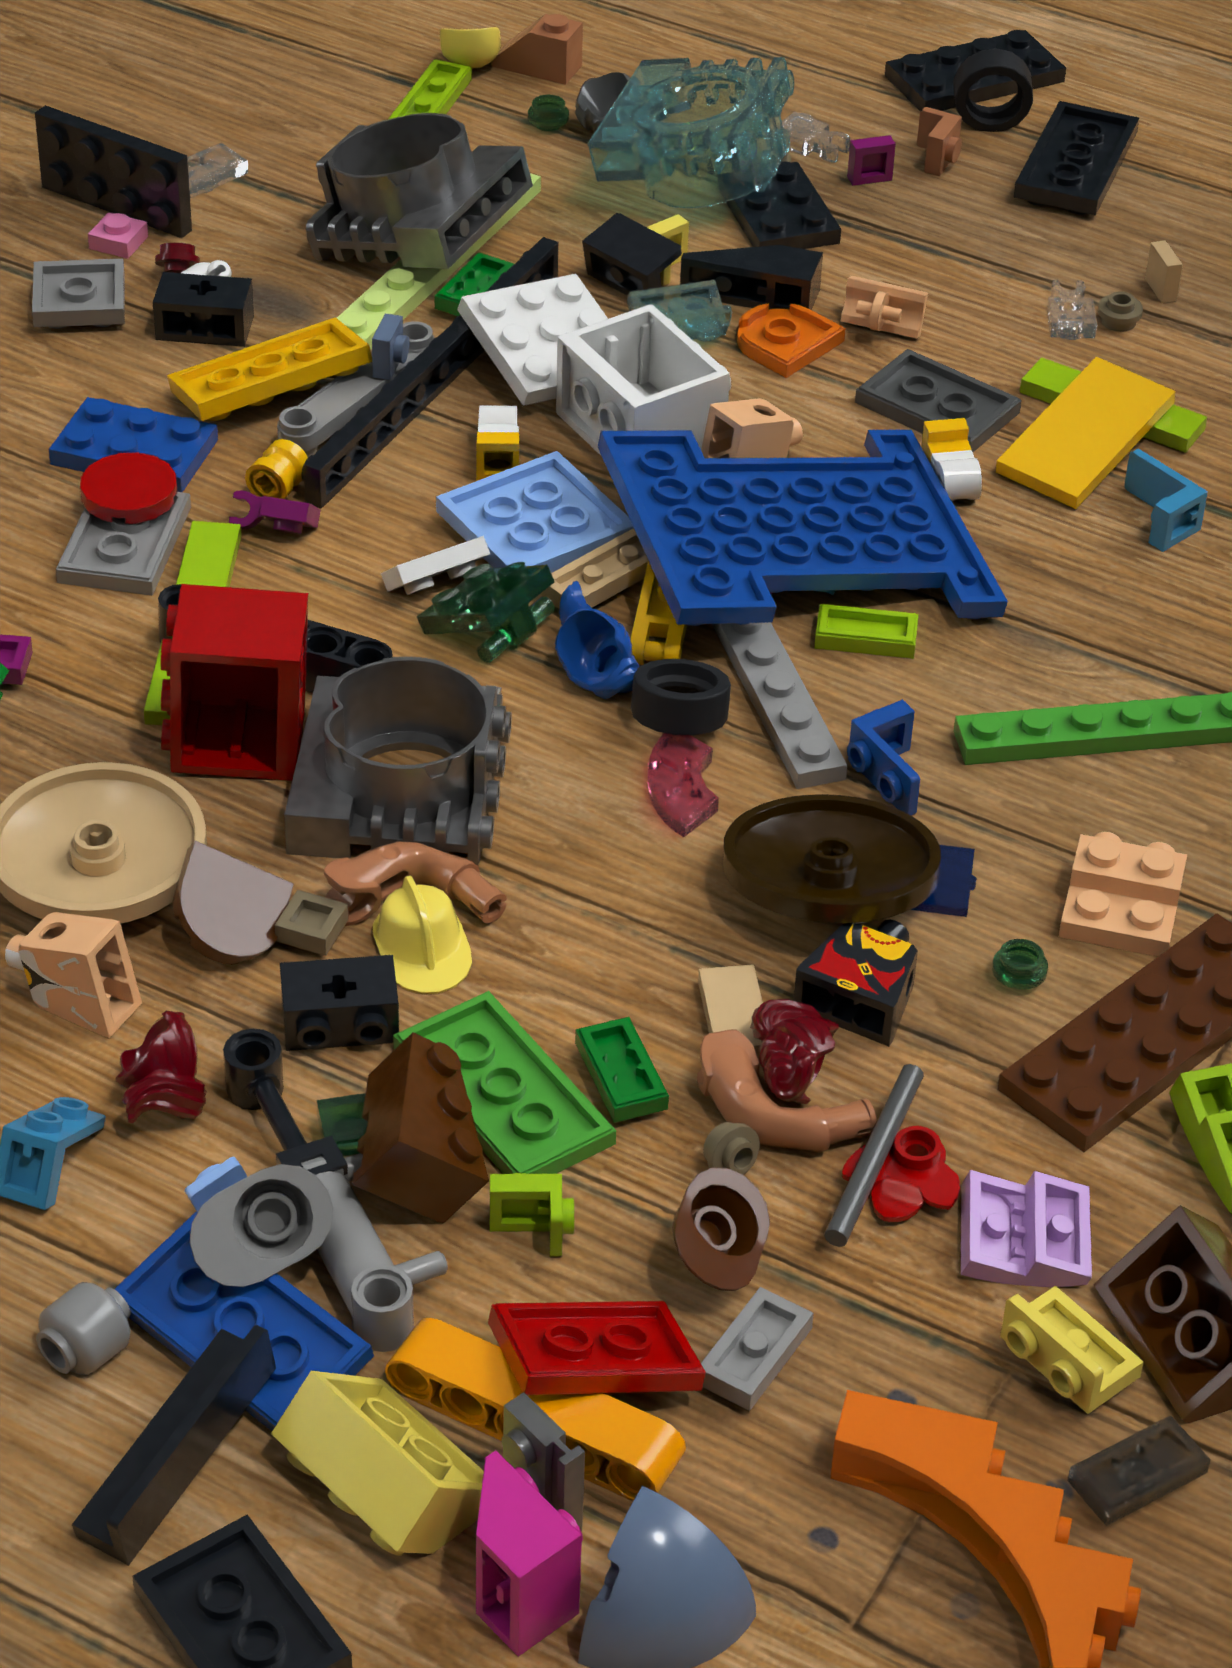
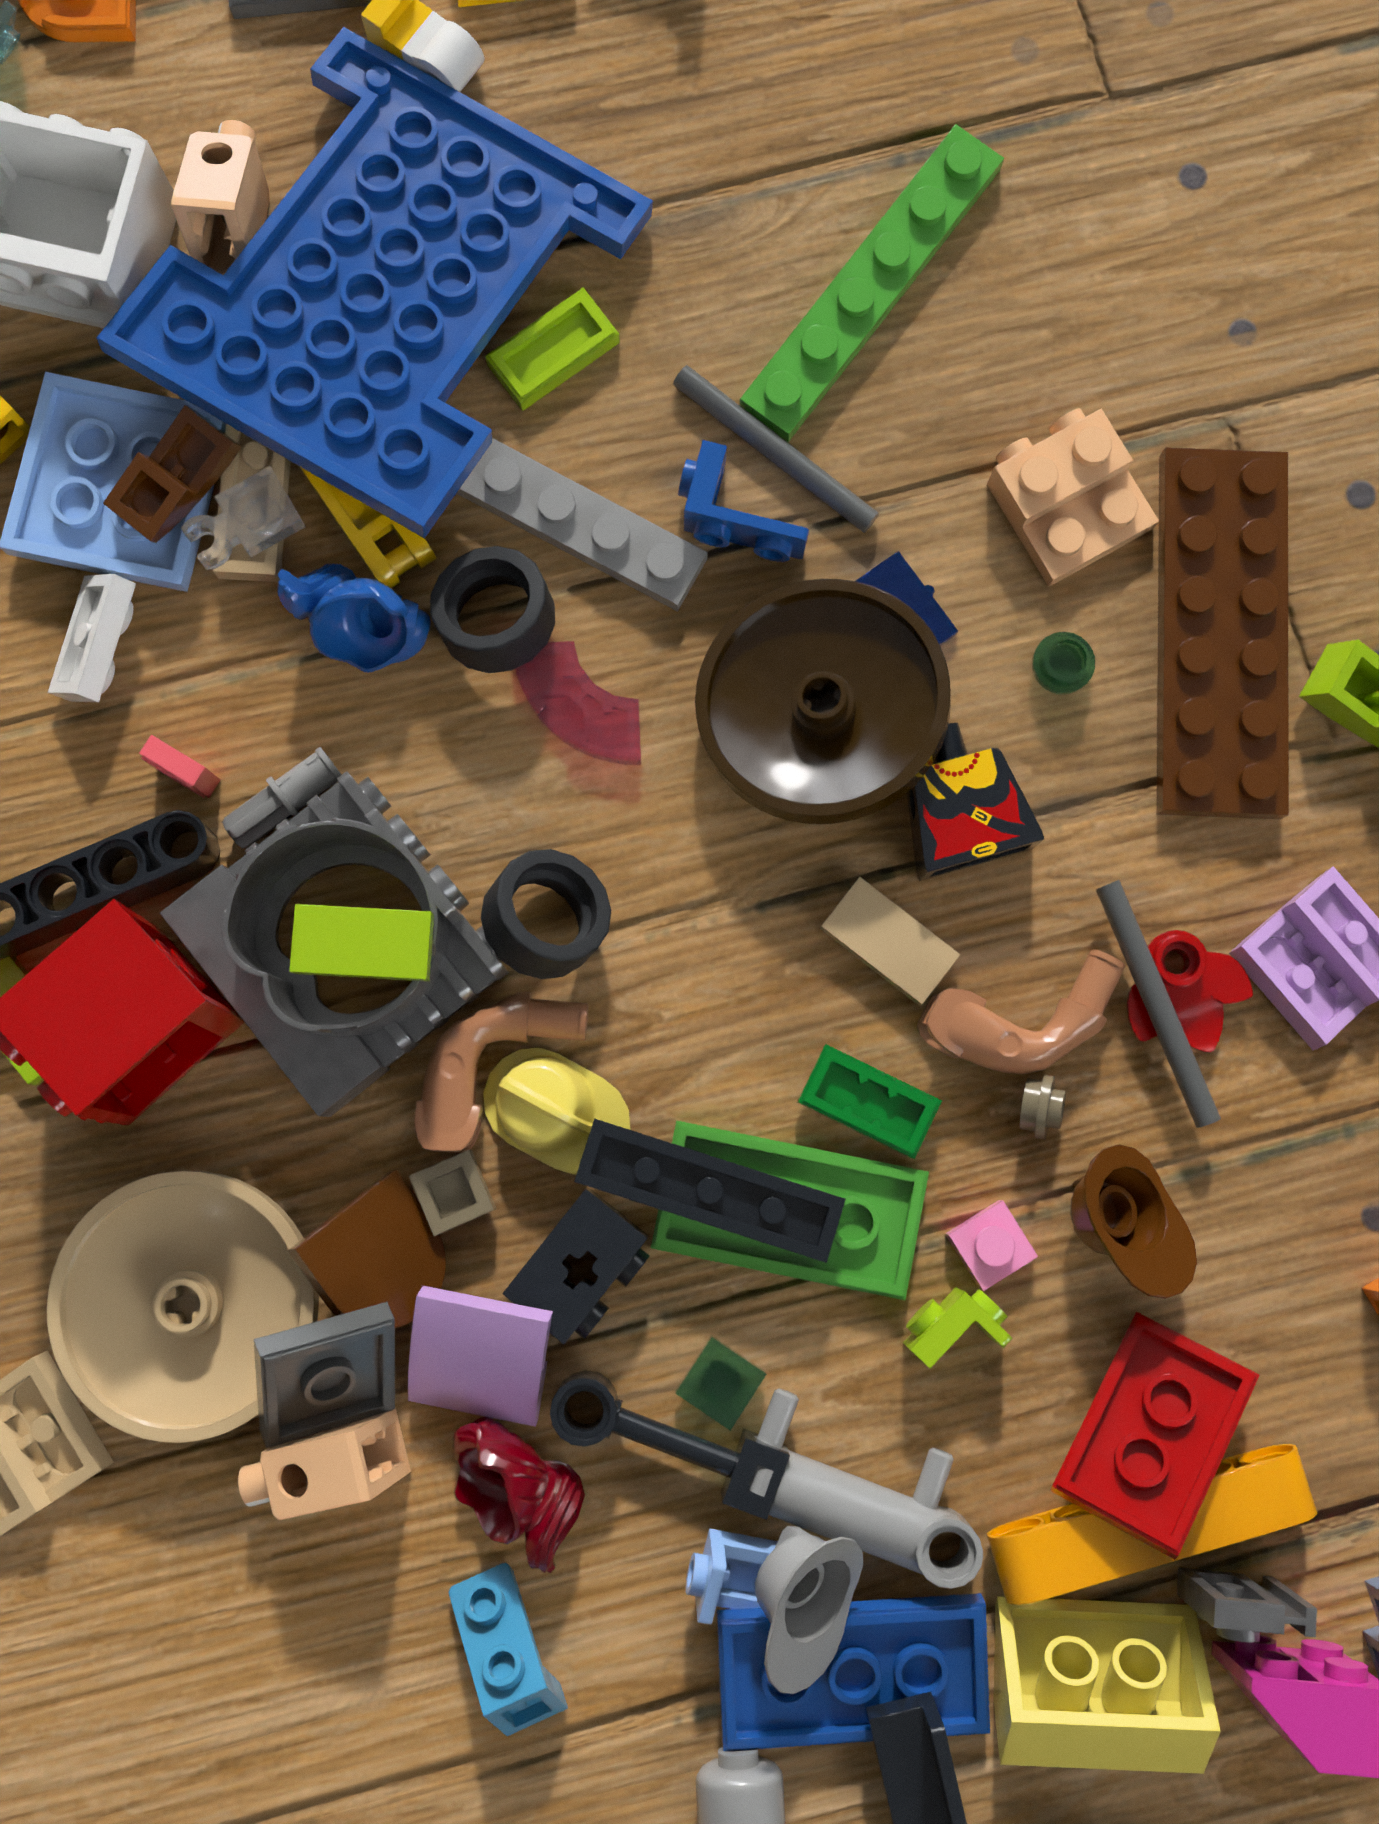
camera: 45 degrees left, 40 degrees up
reddish brown wedge [352,1032,489,1224] -> none
clear green plate [417,562,555,663] -> none
light grey plate [701,1287,814,1411] -> none
dark red hair [750,999,839,1104] -> none
none -> reddish brown slope [103,405,242,543]
none -> coral tile [139,735,221,798]
none -> clear plate [181,466,306,570]
none -> dark grey tile [253,1302,395,1448]
none -> lime tile [289,904,434,981]
none -> lavender slope [408,1286,553,1427]
none -> black tyre [481,849,612,979]
none -> black plate [574,1118,846,1263]
none -> dark grey bar [673,365,879,533]
none -> bright pink plate [945,1200,1038,1291]

